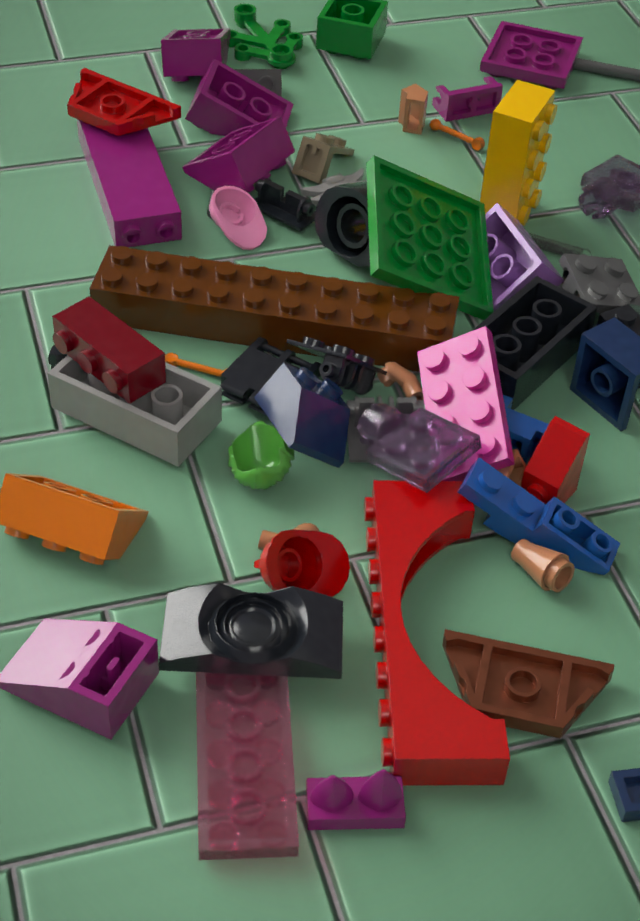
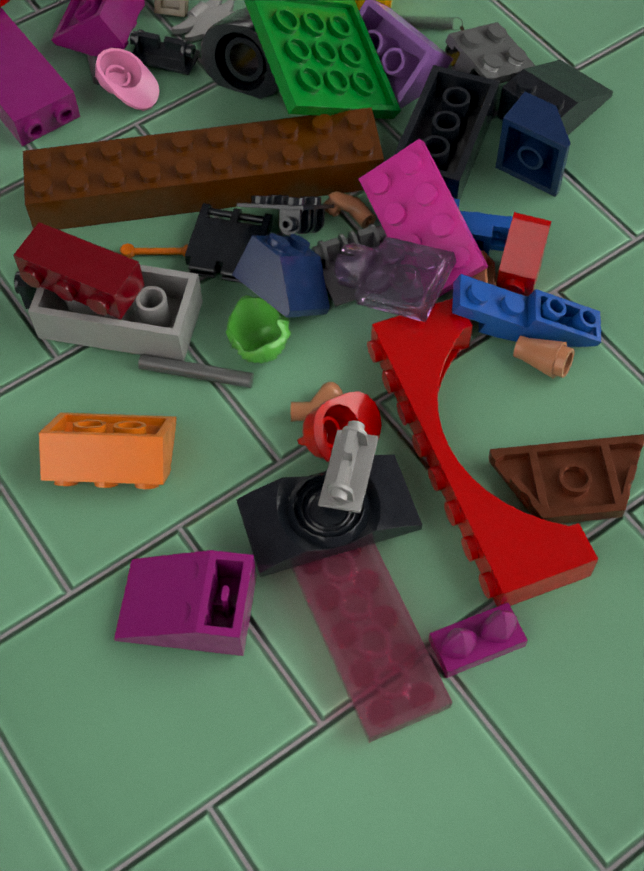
camera: 15 degrees left, 15 degrees up
none -> dark grey bar [138,354,254,388]
none -> light grey hinge [318,421,379,513]

